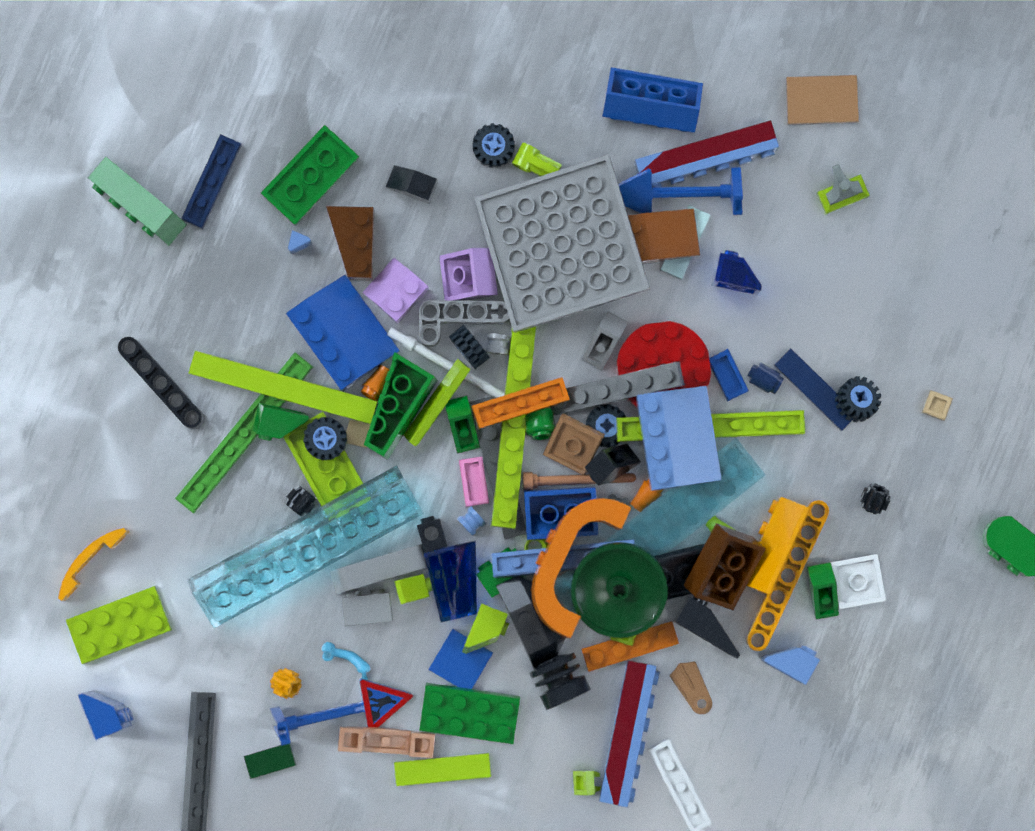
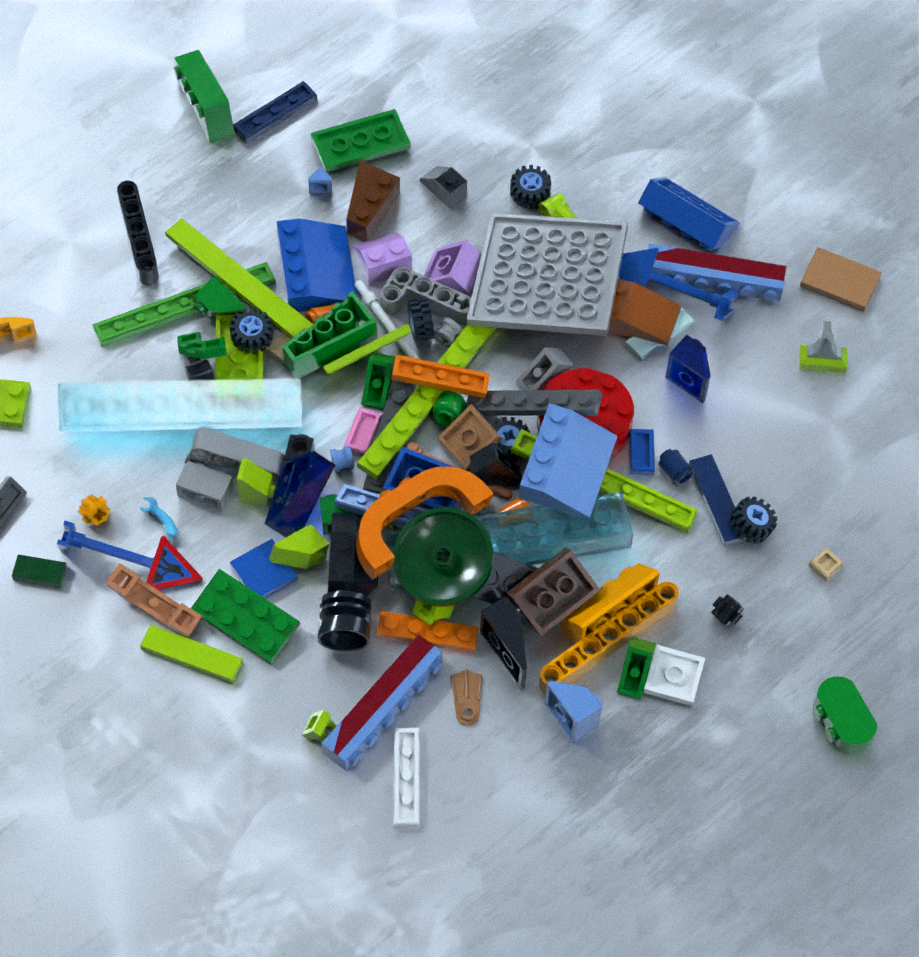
camera: 25 degrees right, 25 degrees down
none -> green tile [177,332,227,360]

